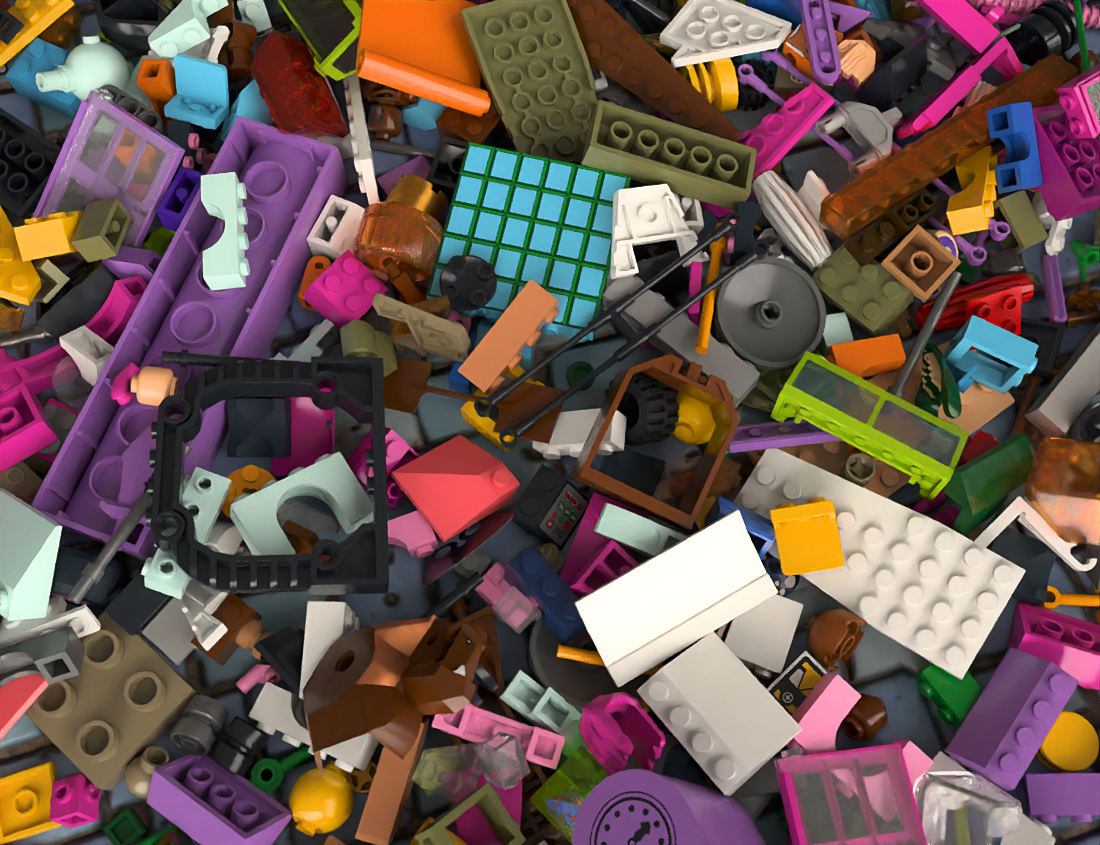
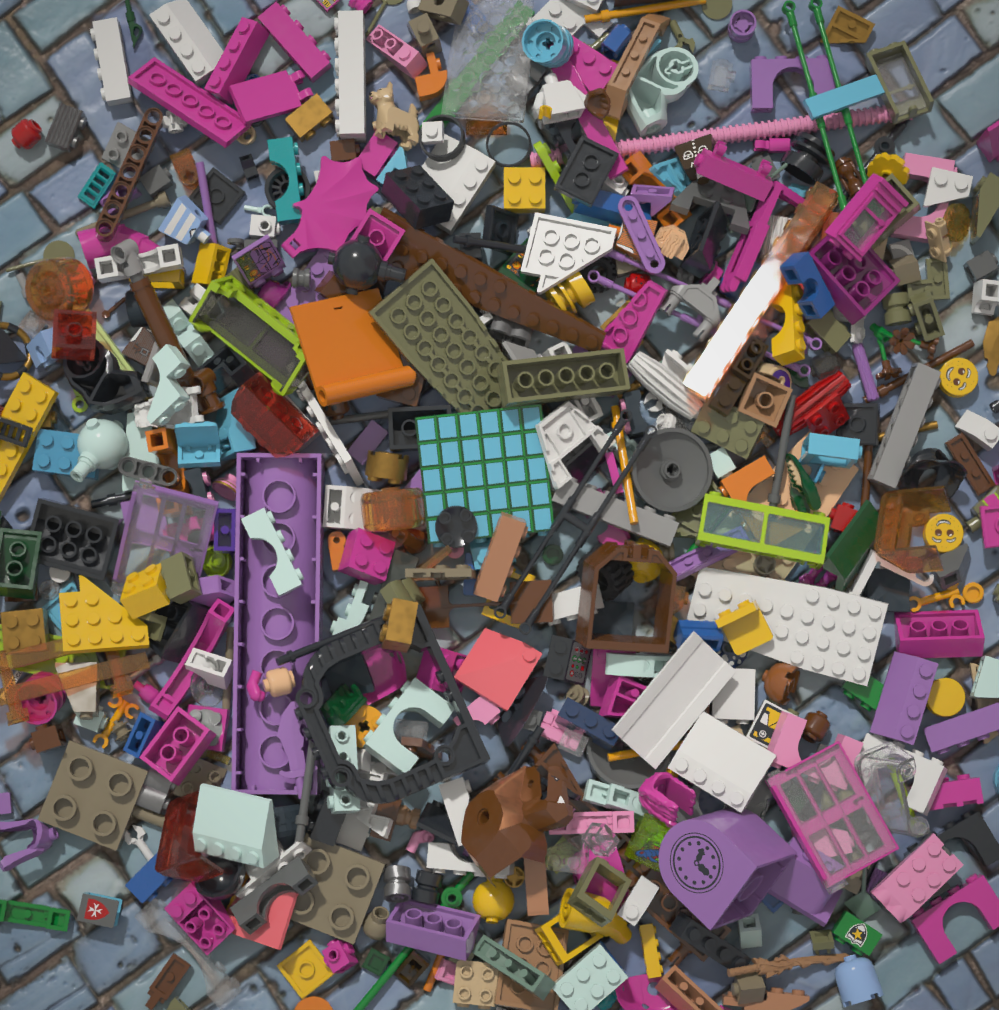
camera: 20 degrees left, 15 degrees up
none -> dark green hinge [320,684,367,726]
none -> pearl gold brick [379,598,418,653]

